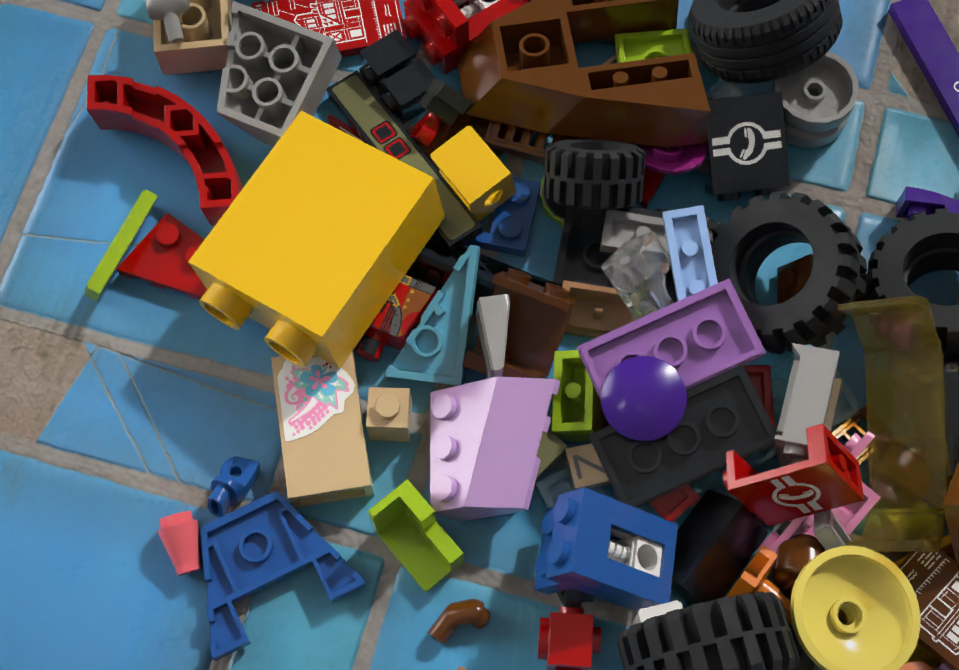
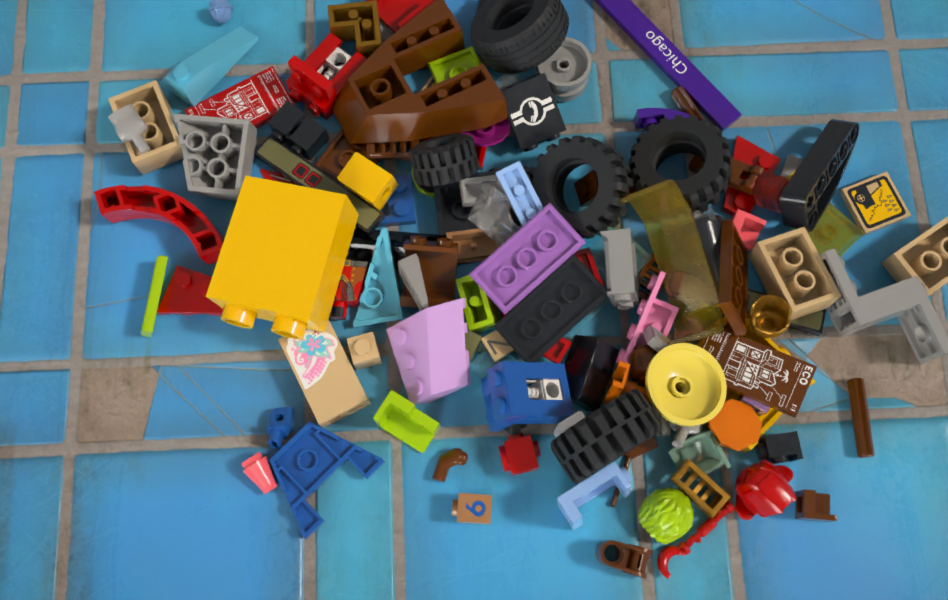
camera: 20 degrees left, 5 degrees up
pearl dark grey piece [410,79,472,147] -> none
dark purple dish [601,356,687,441] -> none
red panel [723,424,864,526] -> none

